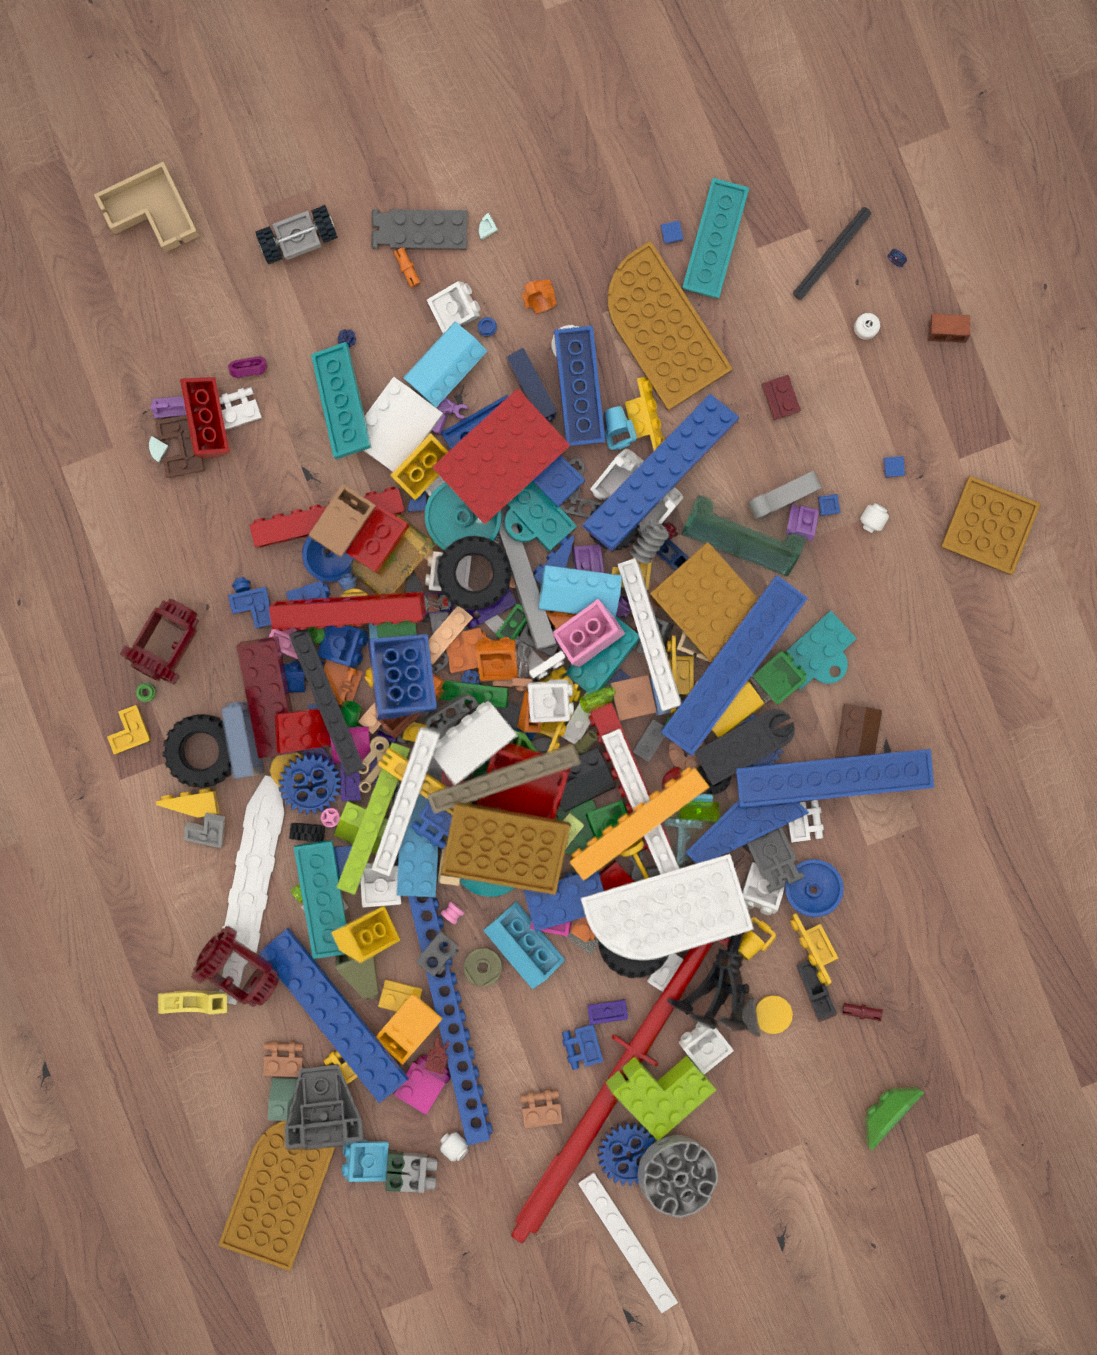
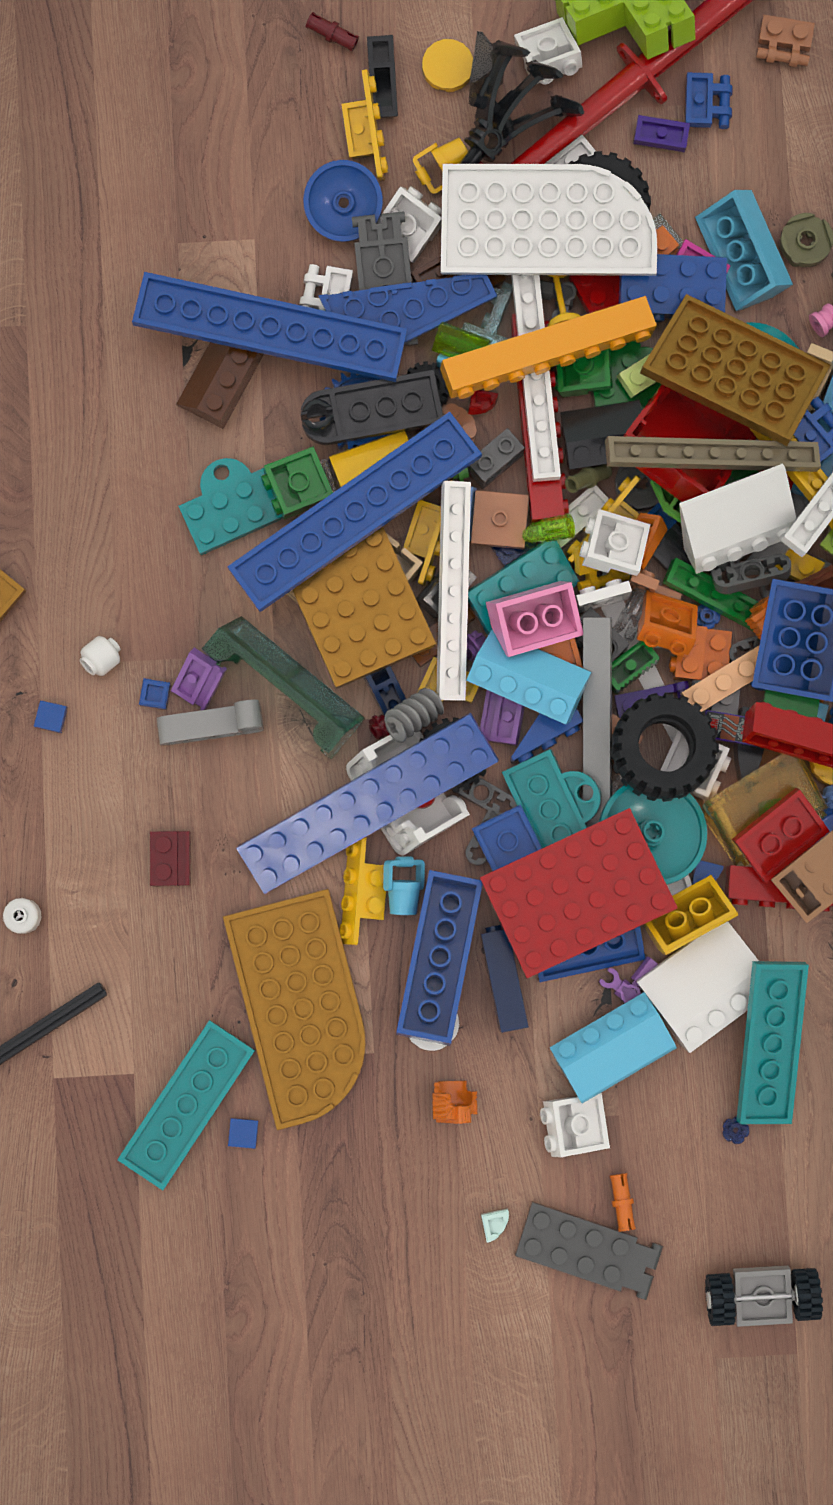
camera: 165 degrees left, 5 degrees down
blue plate [478,317,497,337] -> none

